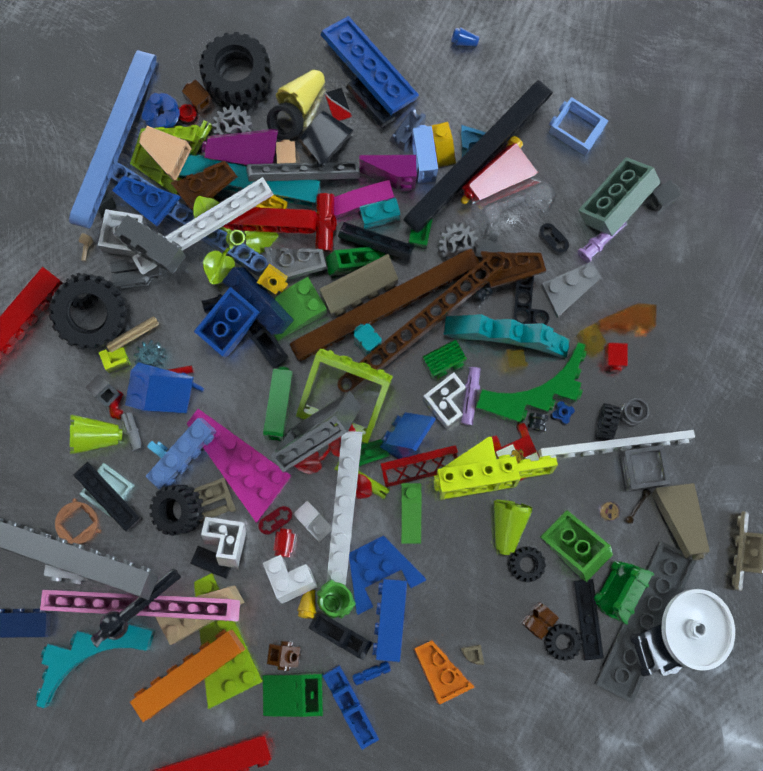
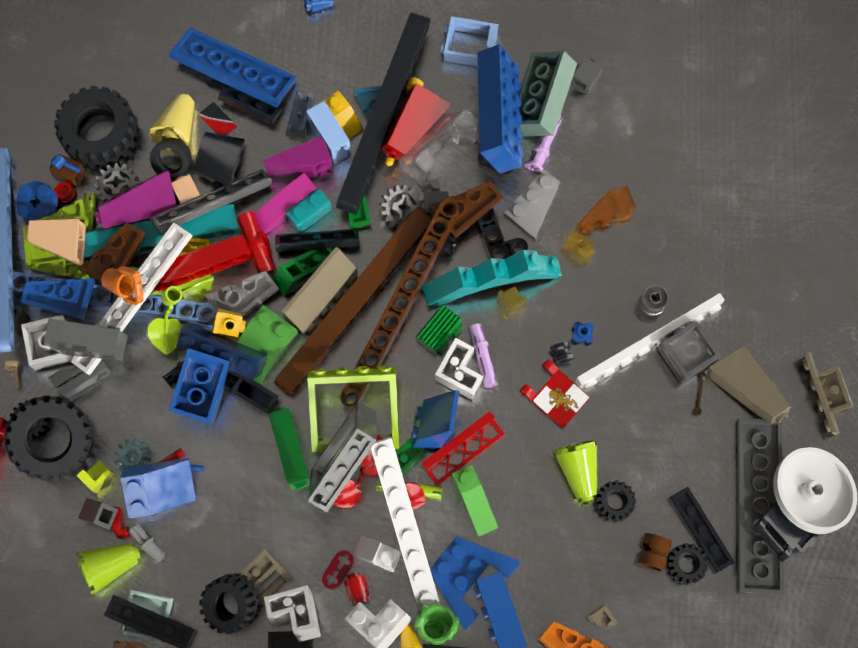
camera: 20 degrees left, 5 degrees down
tan axle [106,316,159,352] -> none
medium blue brick [145,418,217,490] -> none
medium azure plate [147,441,168,458] -> none
dark pink wing [186,409,291,523] -> none
teal brick [354,324,382,357] -> none
neon yellow wedge [433,437,558,500] -> none
green arch [475,342,587,425] -> none
bright green slope [541,510,613,582] -> none
green piece [594,561,654,625] -> none
black tyre [596,403,621,440] -> none
tile [600,501,620,521] -> none
red brick [605,343,628,372] -> none
none -> blue hand [50,155,81,173]
none -> orange piece [101,267,144,305]
none -> blue brick [477,44,524,173]

